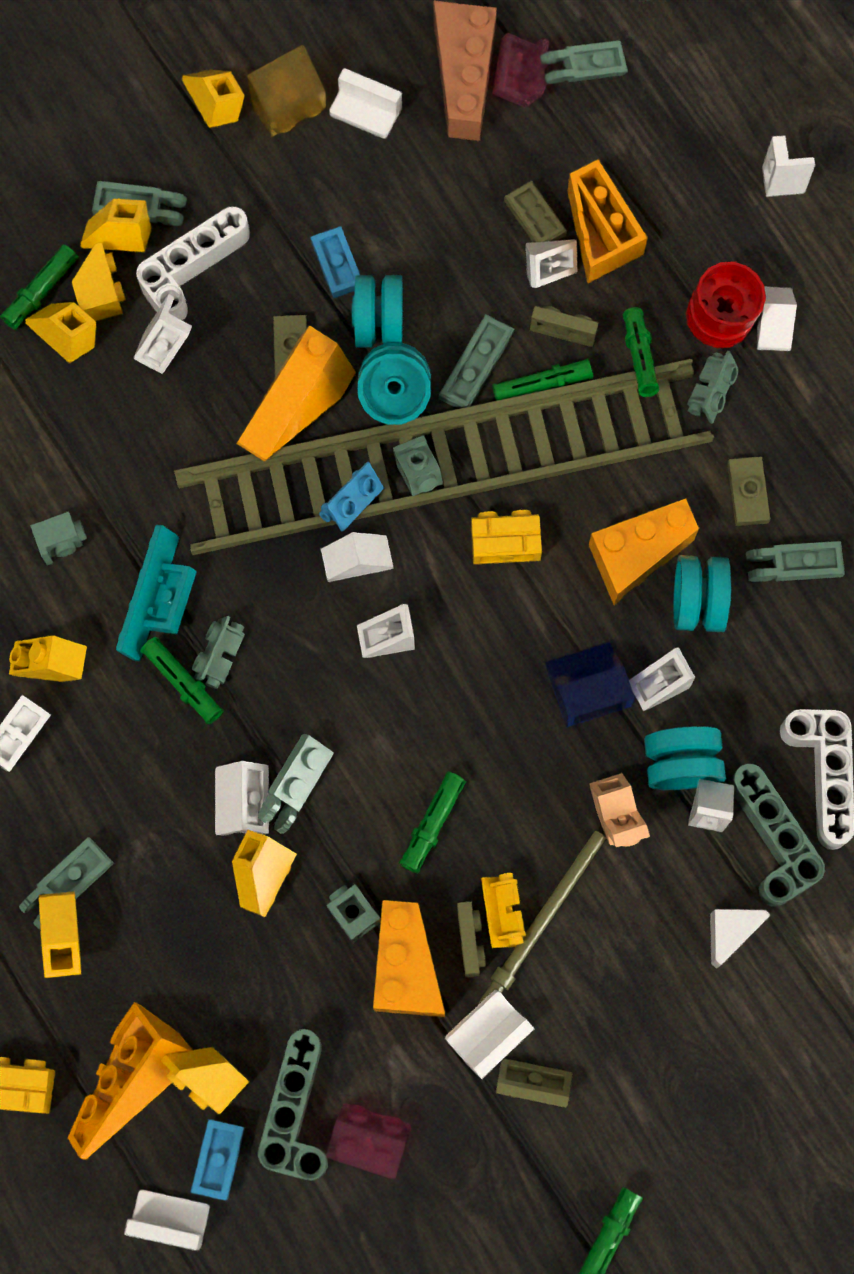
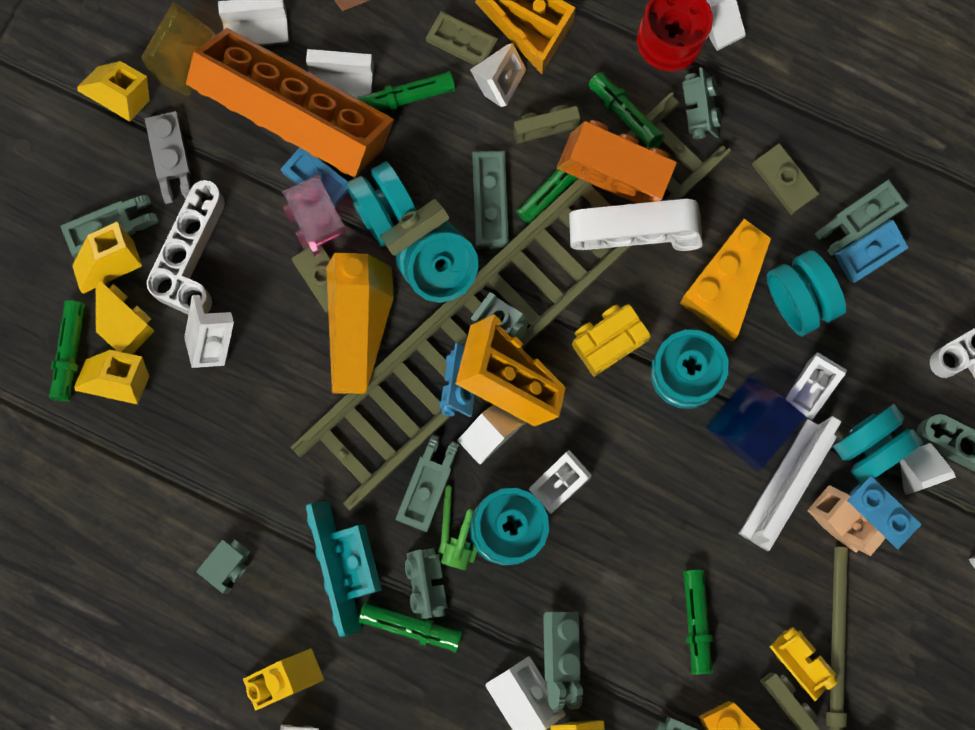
camera: 30 degrees left, 5 degrees up
none -> light grey hinge [144,111,191,204]
none -> orange brick [186,28,394,178]
none -> clear pink bracket [283,175,347,257]
none -> white panel [306,49,374,99]
none -> green pin [357,71,455,112]
none -> olive plate [379,199,449,256]
none -> sand green hinge [395,434,459,532]
none -> bright green plant [438,485,477,570]
none -> light orange wedge [455,314,566,426]
none -> teal wheel [470,488,549,566]
none -> orange brick [556,120,677,204]
none -> white beam [569,199,703,251]
none -> teal wheel [651,329,729,409]
none -> white fence [738,416,841,551]
none -> dark azure plate [834,220,908,283]
none -> dark azure hinge [847,476,922,550]

